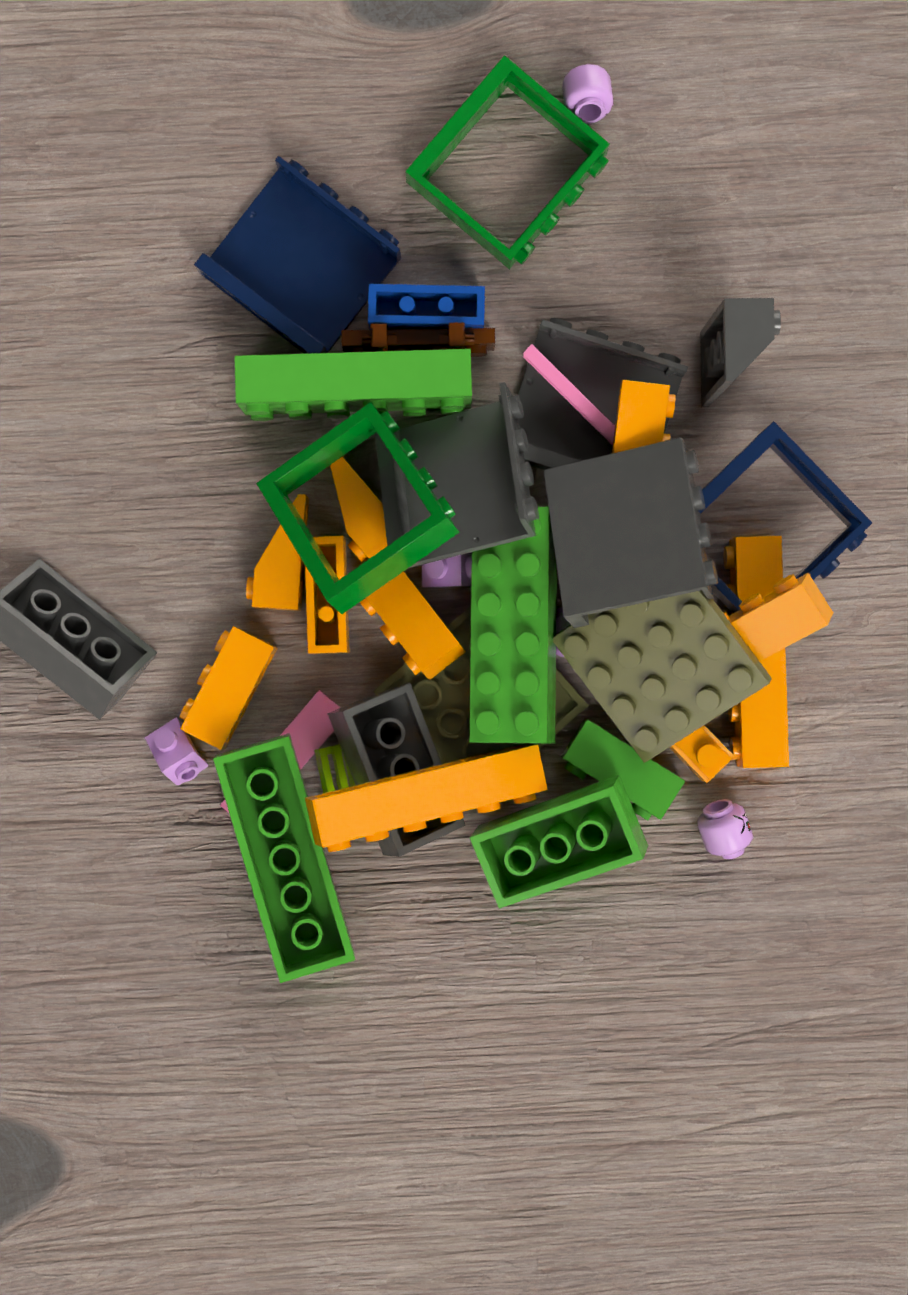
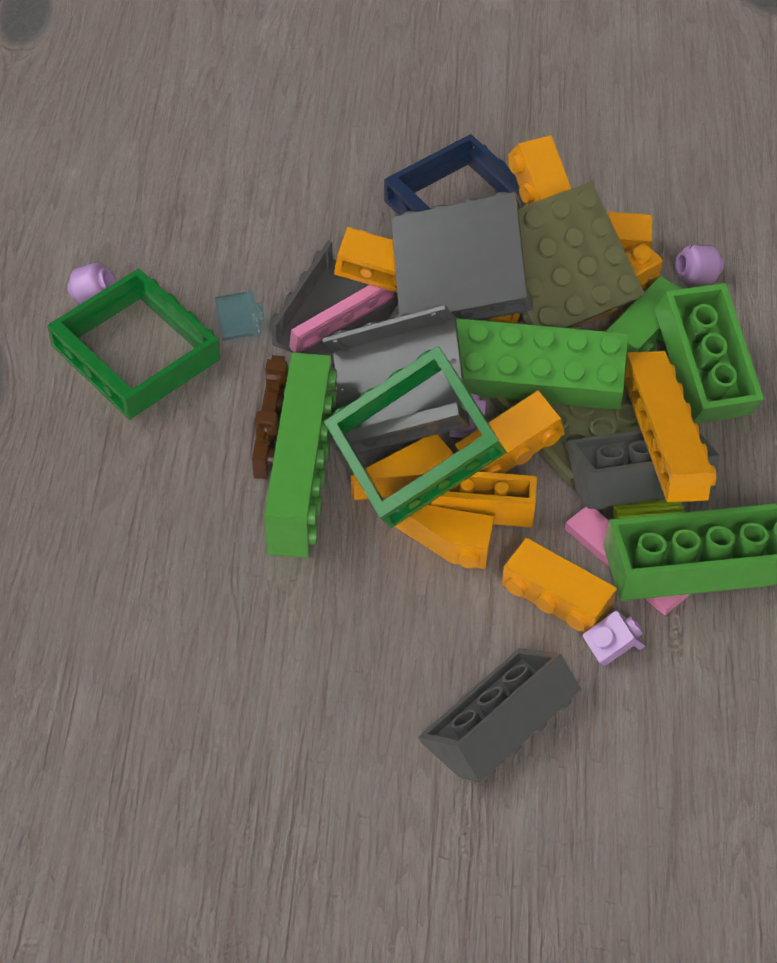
camera: 80 degrees left, 35 degrees down
dark blue panel [194,156,401,354] -> none
blue brick [368,284,485,330] -> none
dark grey slope [700,298,781,407] -> none
none -> clear light blue brick [215,291,264,341]

